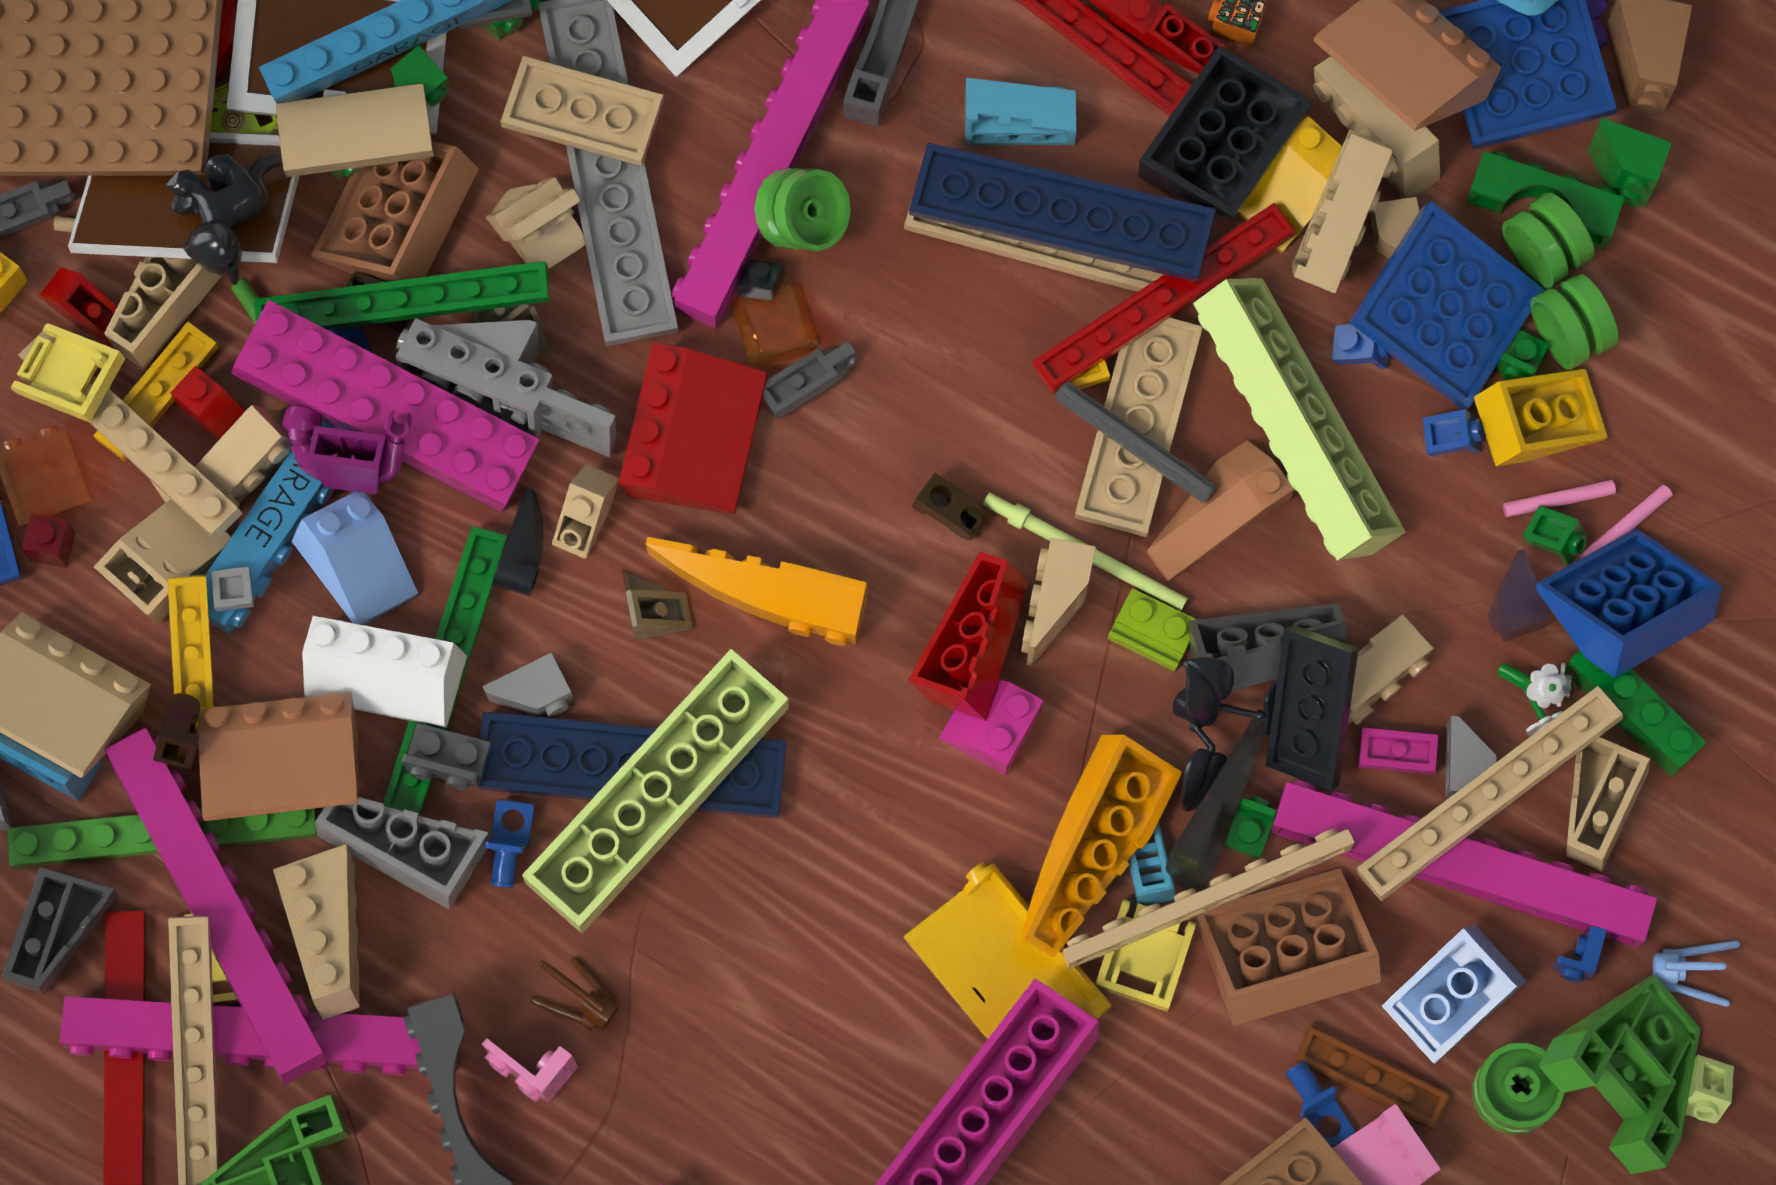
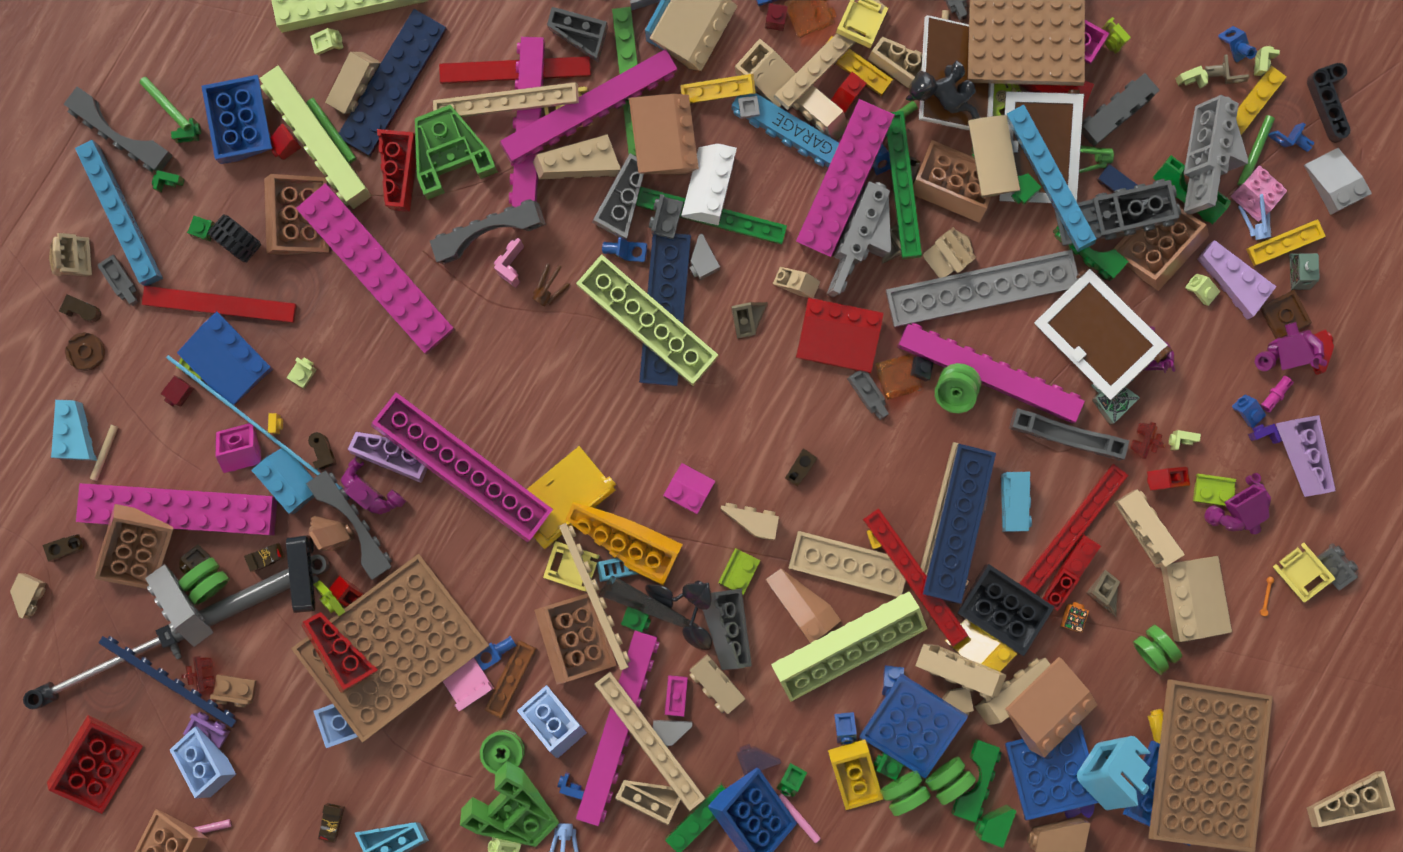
camera: 90 degrees right, 10 degrees up
red slope [38,267,118,347] -> none
dark brown leg [153,693,200,769] -> none
magenta torso [282,406,412,494] -> none
light blue slope [292,492,418,625] -> none
black piece [493,487,543,596] -> none
tan plate [500,56,664,166] -> none
light orange wedge [646,537,867,646] -> none
red wedge [908,552,1029,721] -> none
yellowish green bar [983,492,1188,611] -> none
dark grey axle [1055,382,1216,503] -> none
black plate [1266,624,1359,791] -> none
white plant [1497,663,1574,737] -> none
bright pink bar [1503,480,1616,518] -> none

